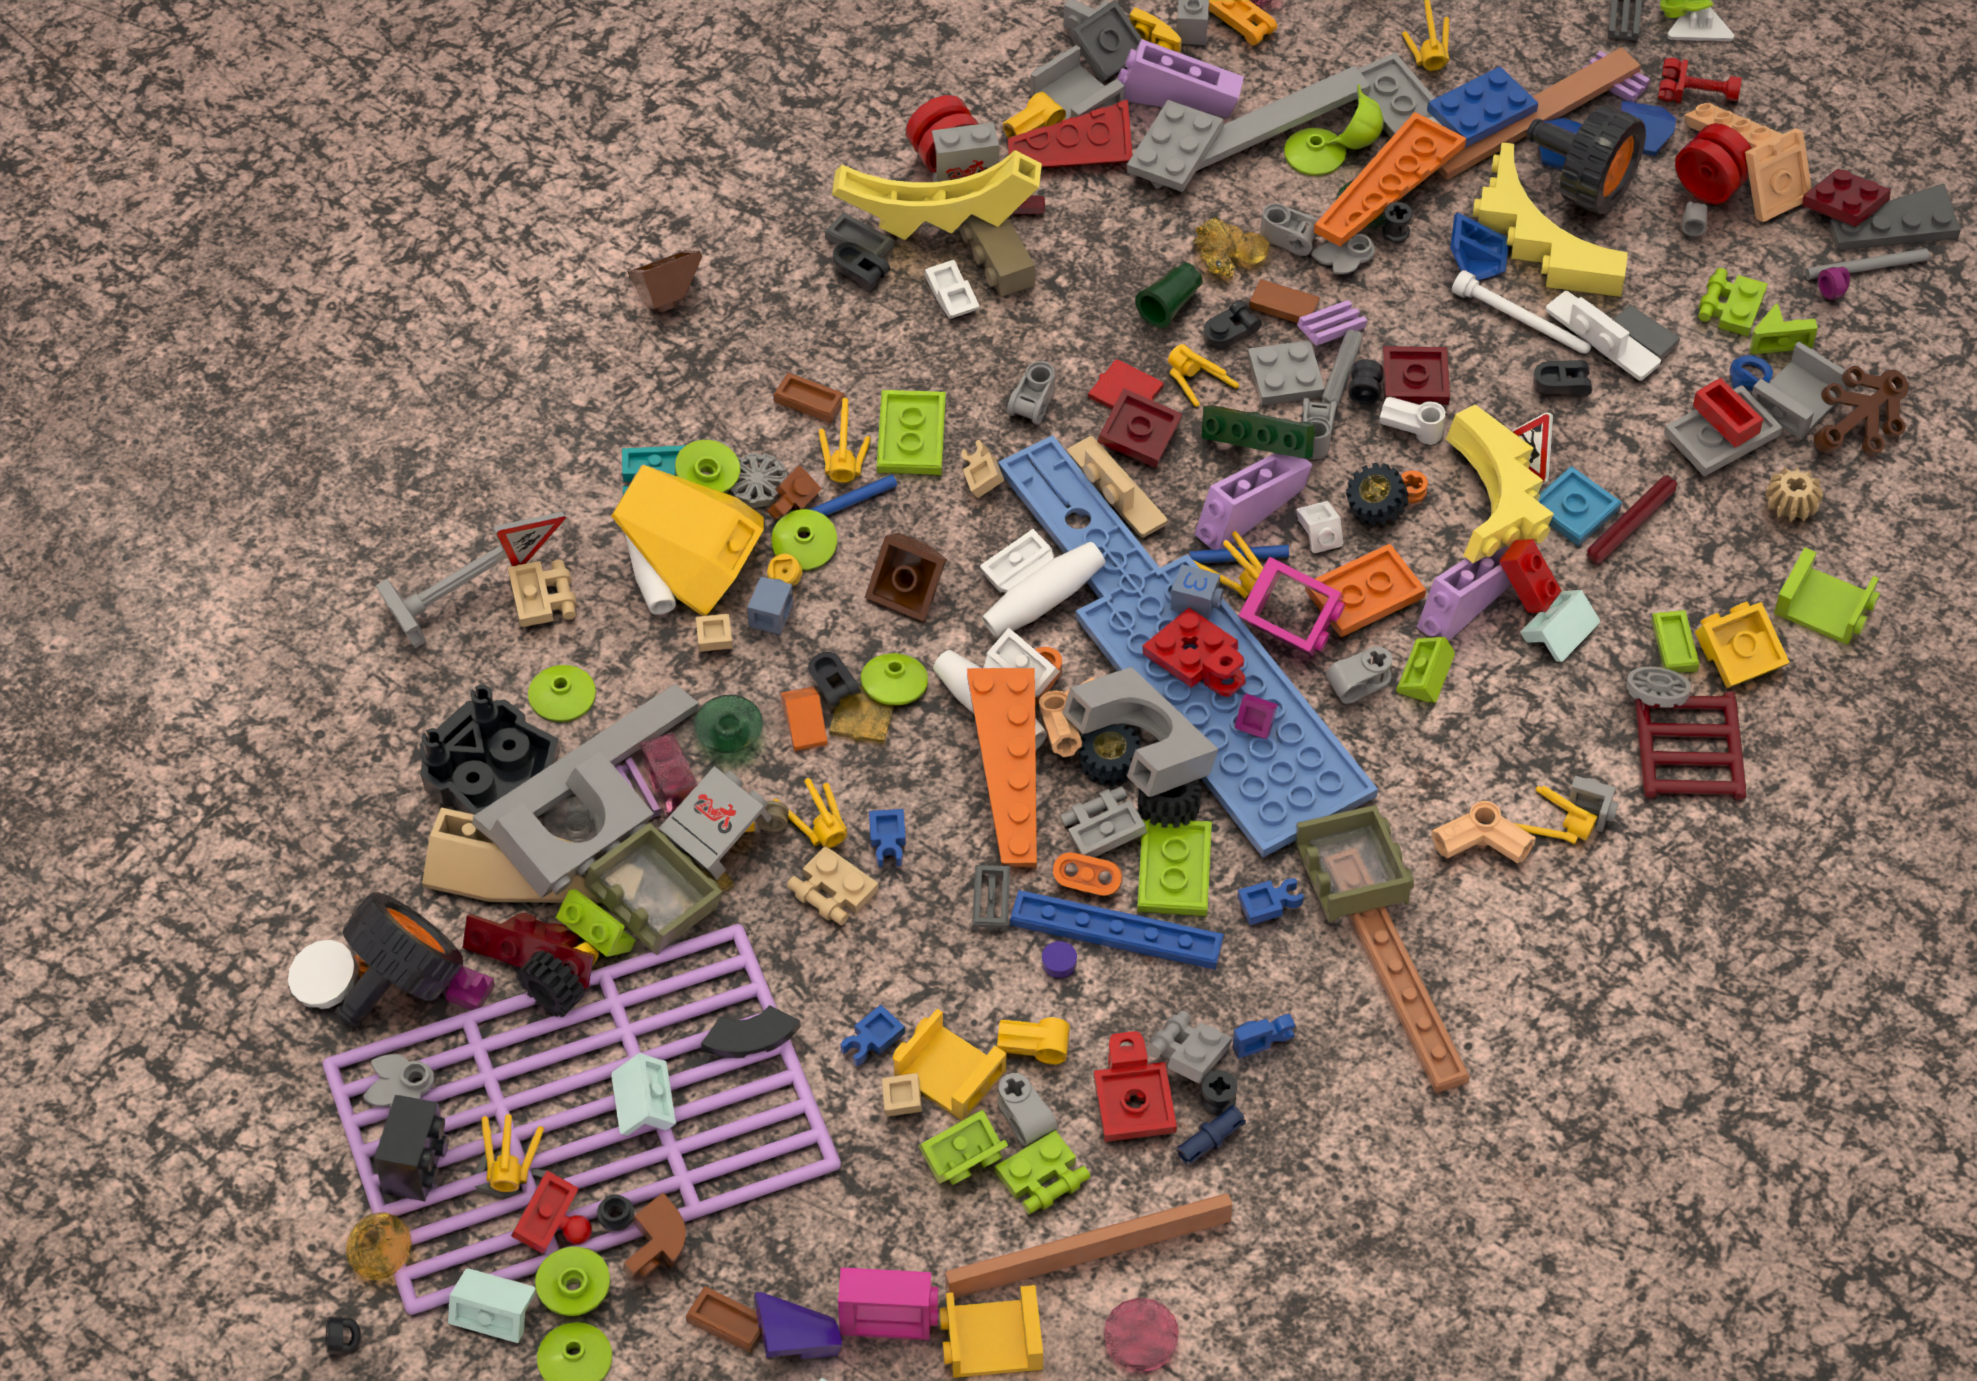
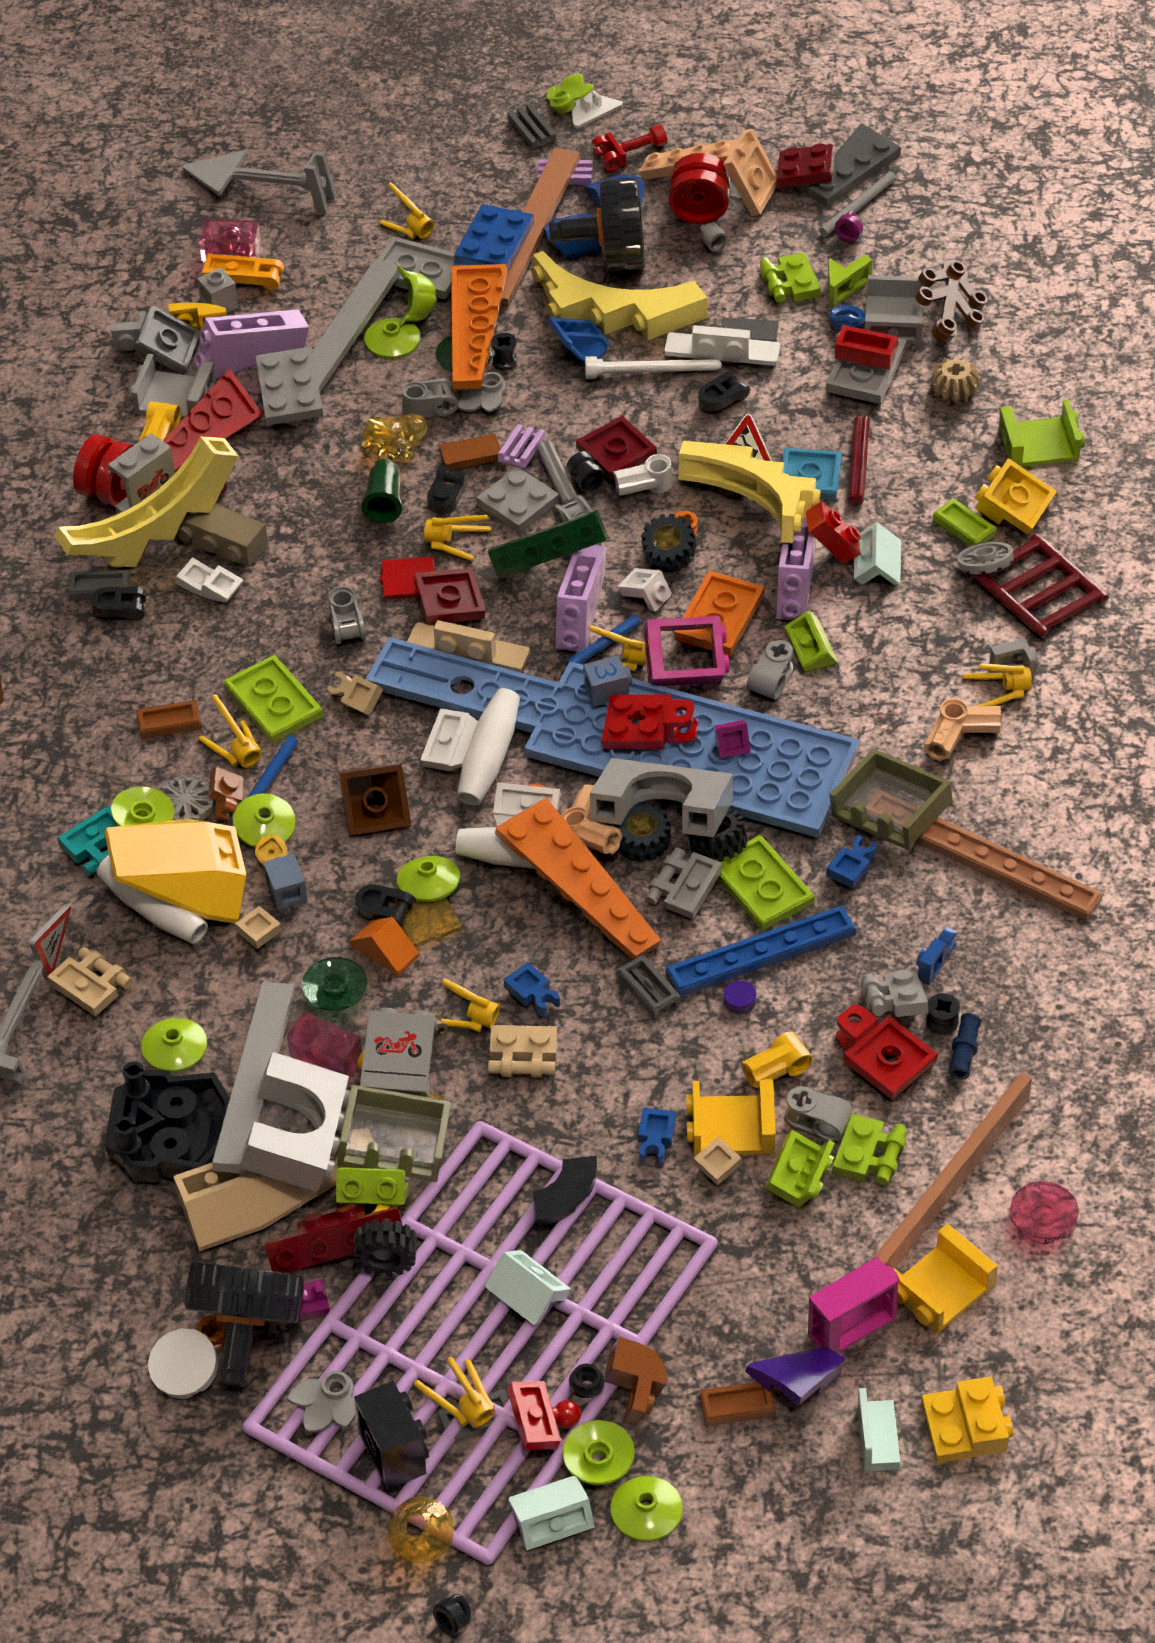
camera: 35 degrees left, 5 degrees down
orange plate [1053,852,1123,896] -> none

